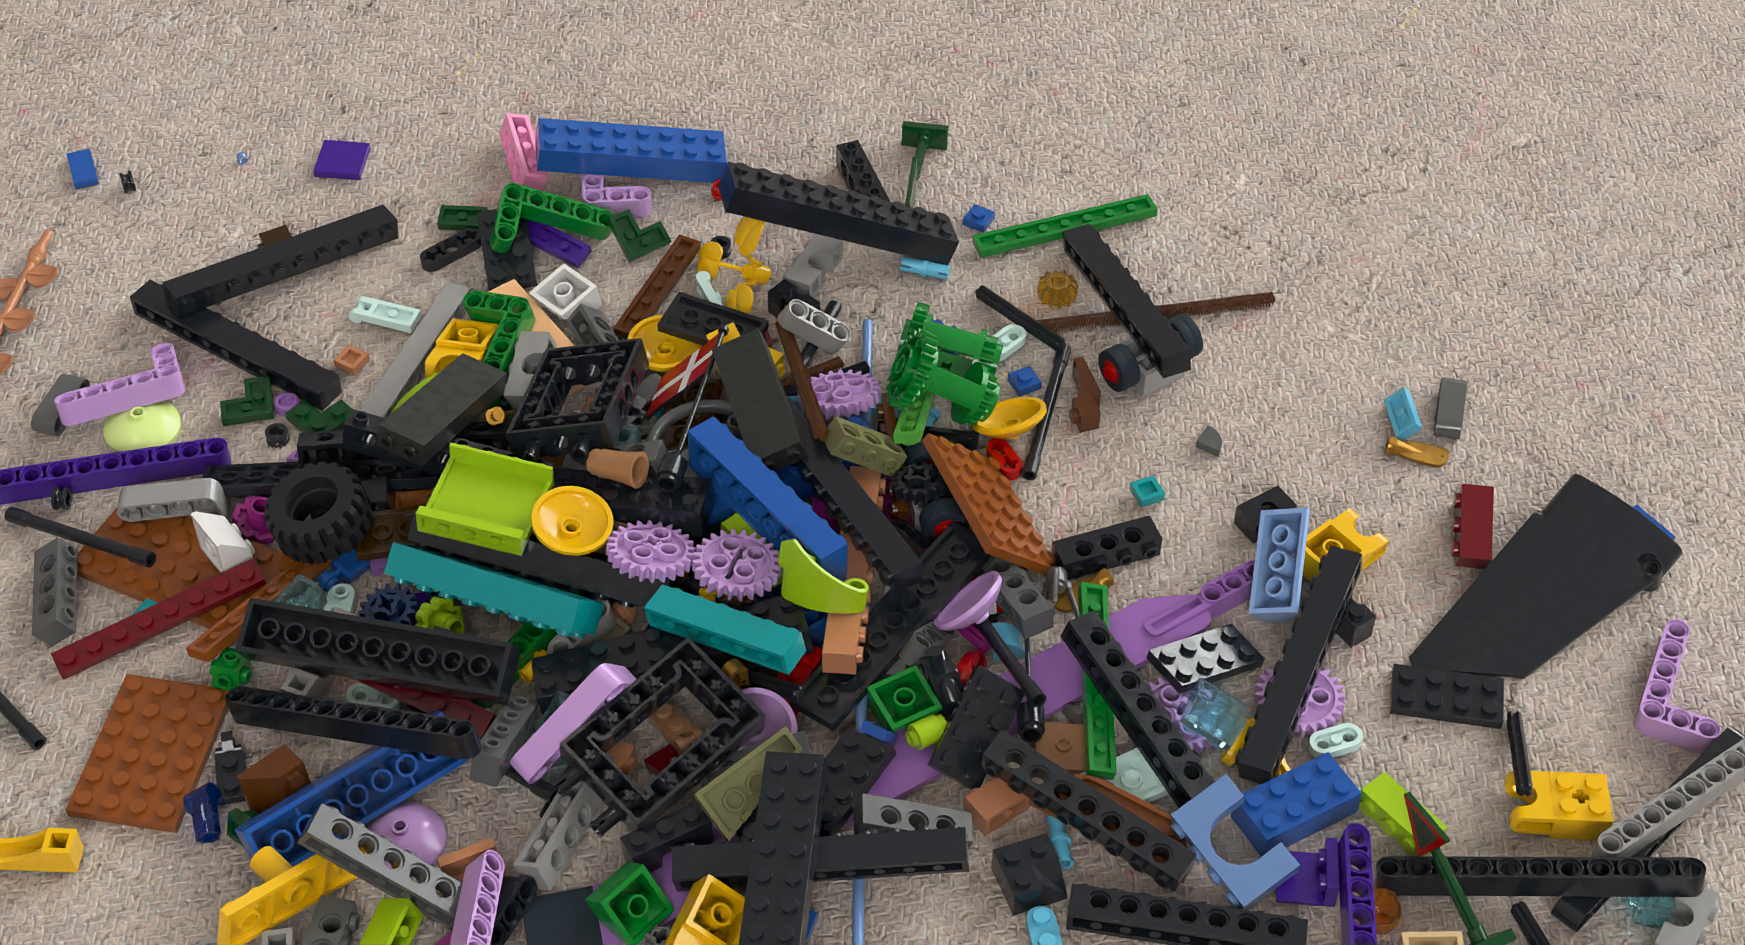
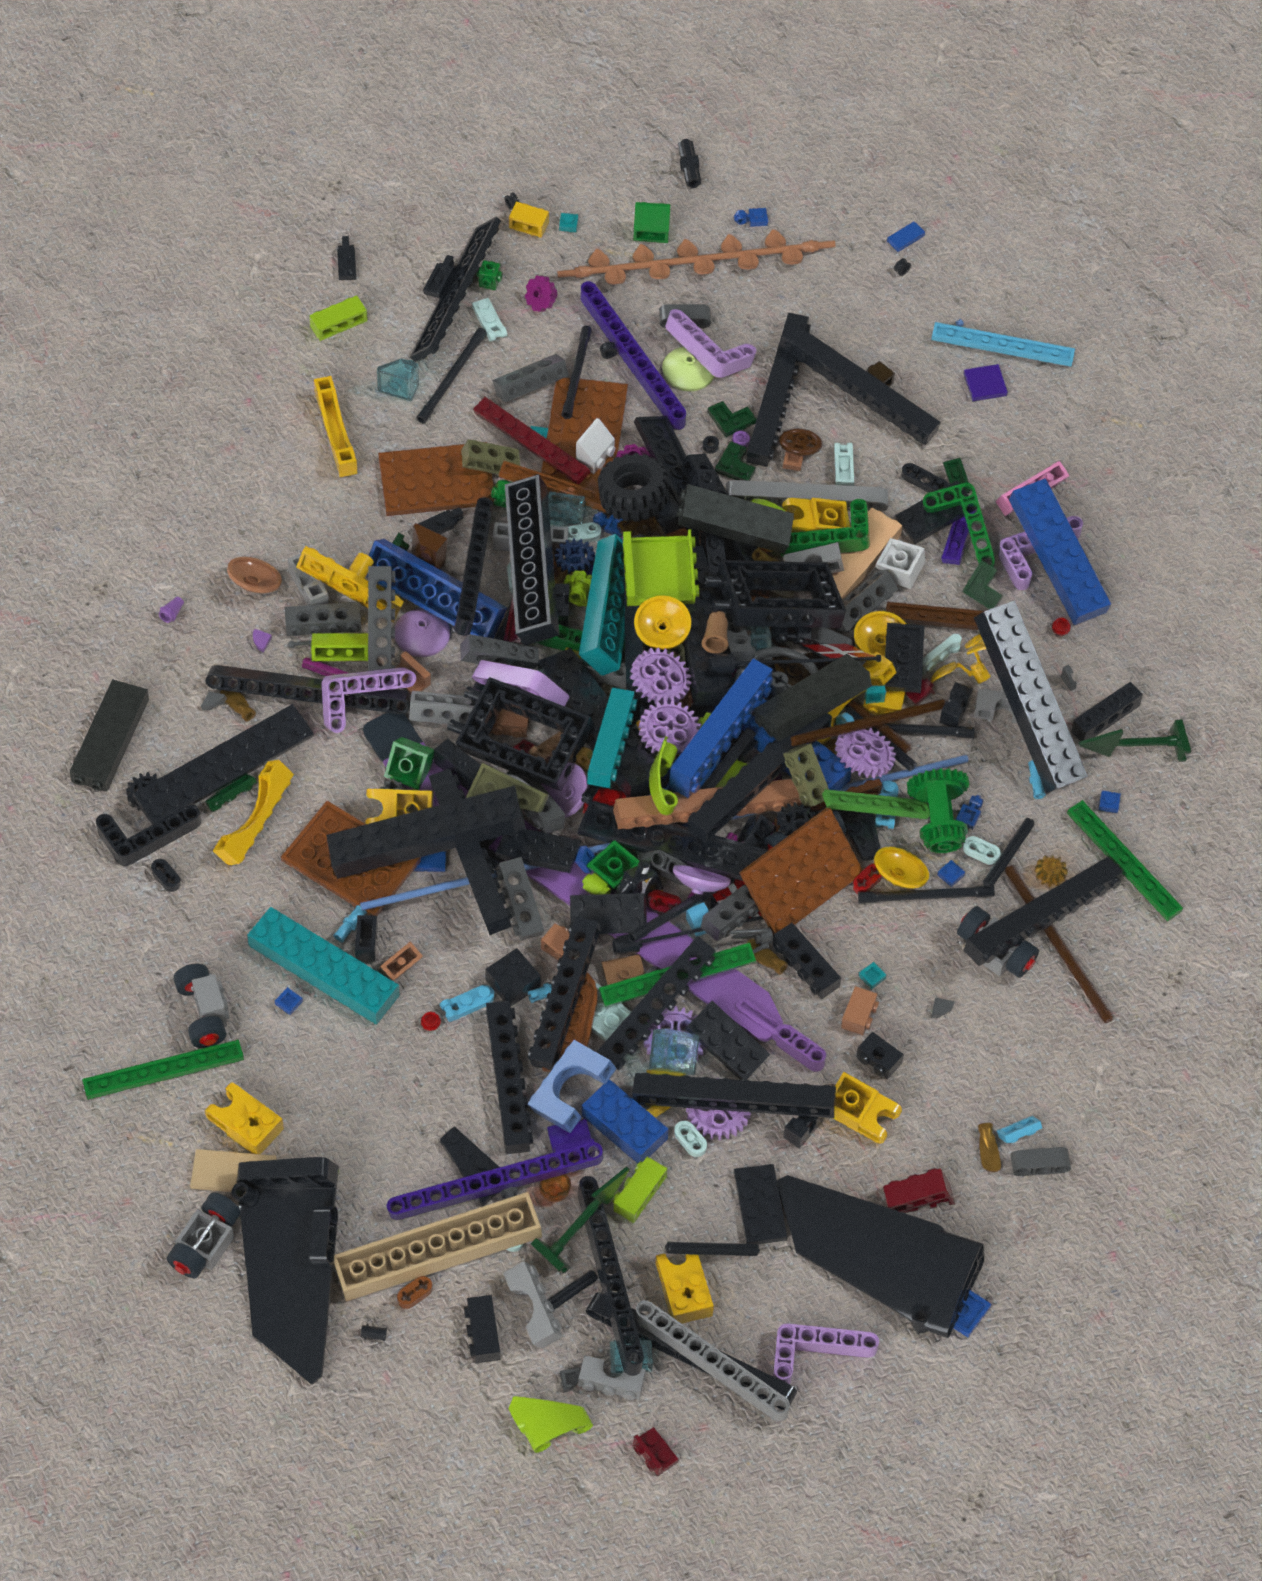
camera: 70 degrees right, 10 degrees up
light grey beam [116,478,229,522] -> none
clear blue piece [183,782,223,844] -> none
light grey beam [778,299,851,353] -> none
green piece [885,328,1000,425] -> none
reddish brown slope [1069,357,1101,433] -> none
light blue slope [1249,507,1310,622] -> none
none -> olive brick [461,439,520,474]
none -> reddish brown plate [779,428,822,456]
none -> nougat brick [841,986,879,1035]
none -> medium azure plate [931,322,1075,367]

